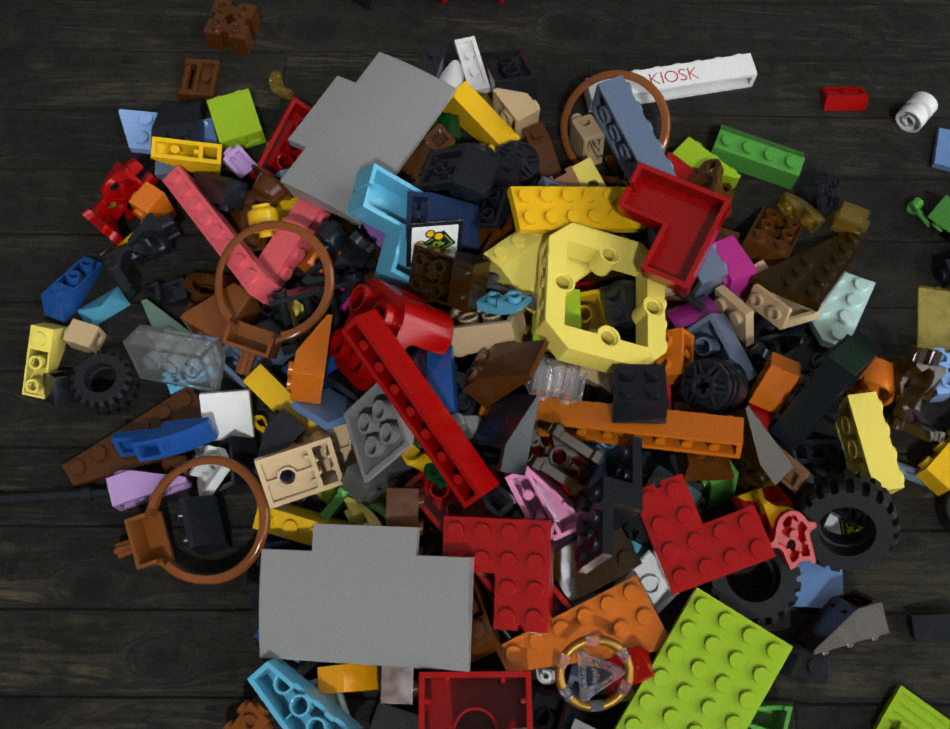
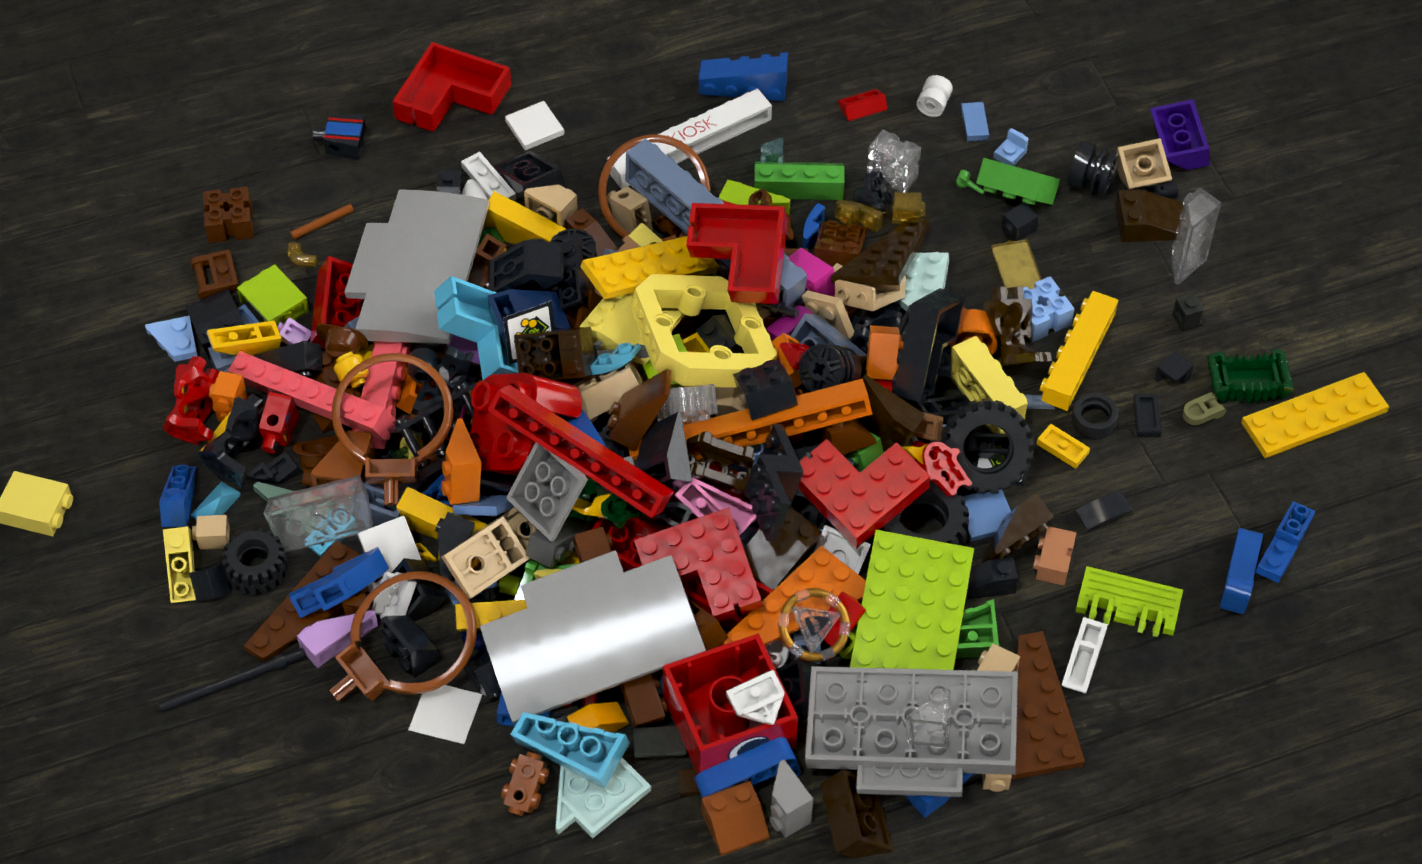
camera: 20 degrees left, 15 degrees down
none -> red torso [259,392,300,453]
none -> dark orange bar [290,204,354,240]
none -> white sticker [409,685,482,744]
none -> white tile [505,101,564,150]
none -> blue wedge [699,52,788,101]
none -> clear light blue slope [761,138,783,162]
none -> red slope [780,342,809,369]
none -> blue slope [802,203,825,251]
none -> clear brick [867,129,921,193]
none -> nougat brick [1033,527,1076,586]
none -> yellow plate [1036,424,1090,469]

